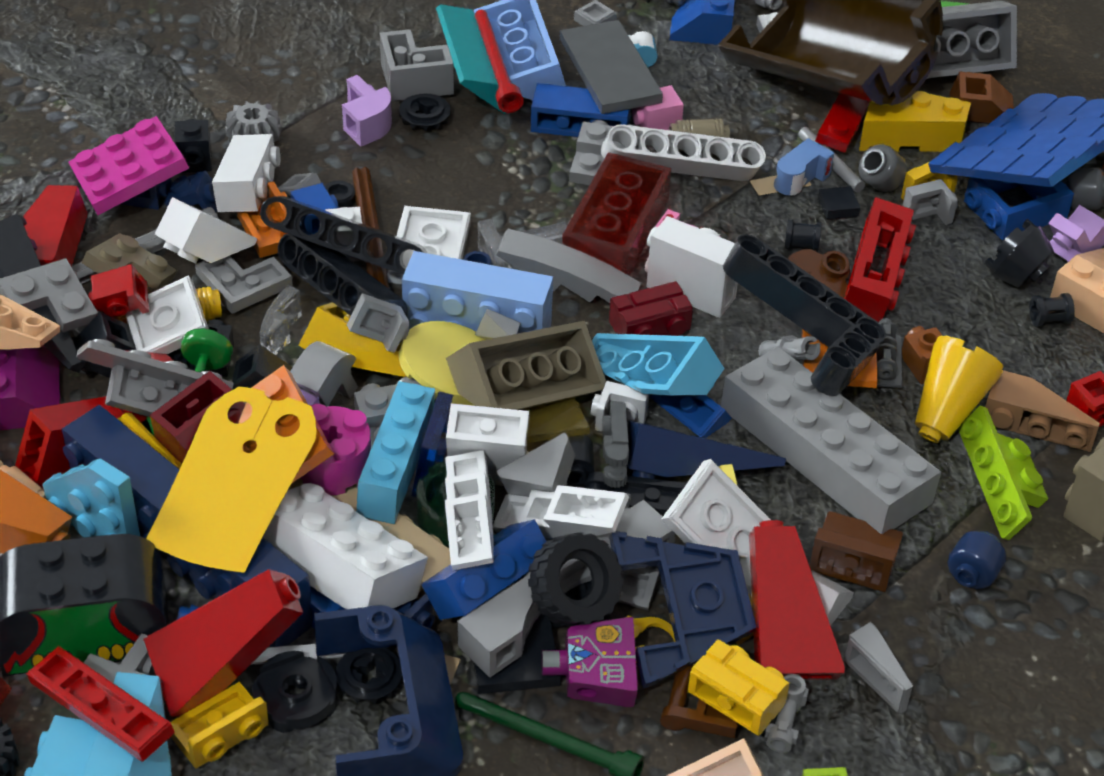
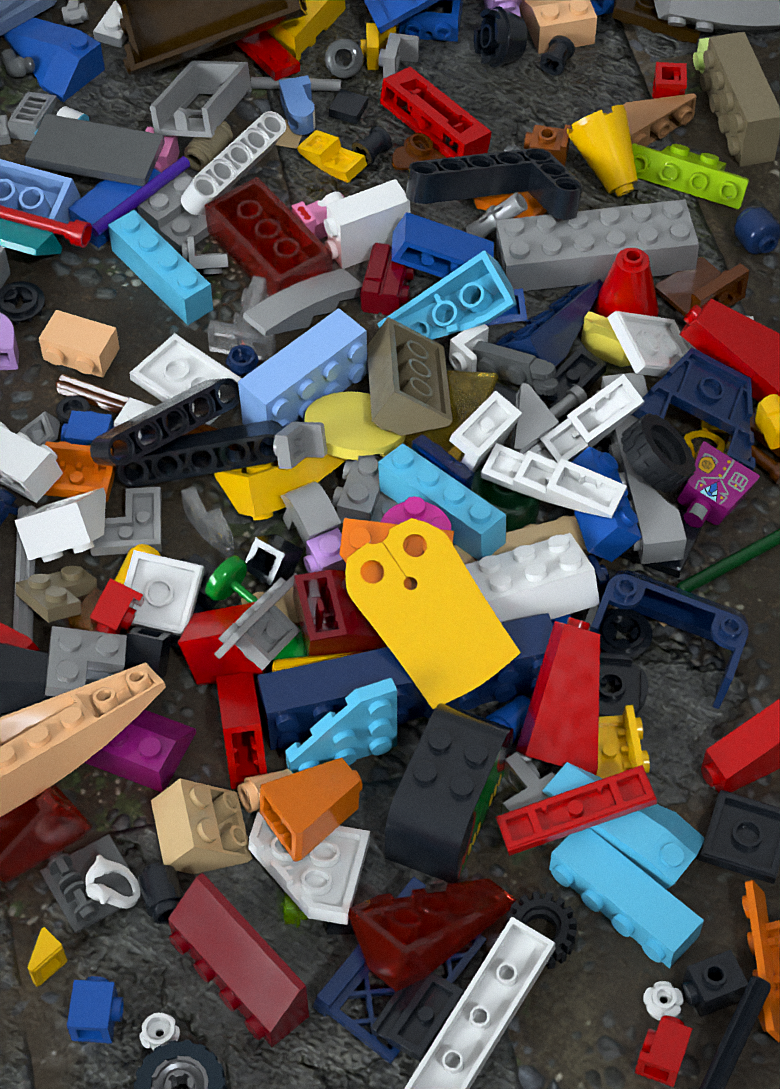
camera: 55 degrees left, 10 degrees up
light grey slope [475,309,520,340] -> none
none -> light grey slope [8,92,57,141]
none -> light nougat brick [39,310,120,378]
none -> dark purple bar [92,156,191,237]
none -> medium azure brick [108,210,214,325]
none -> light grey door [150,61,252,138]
none -> light grey bracket [182,235,229,274]
none -> yellow slope [297,130,367,183]
none -> blue brick [391,212,494,278]
none -> red cone [594,248,659,318]

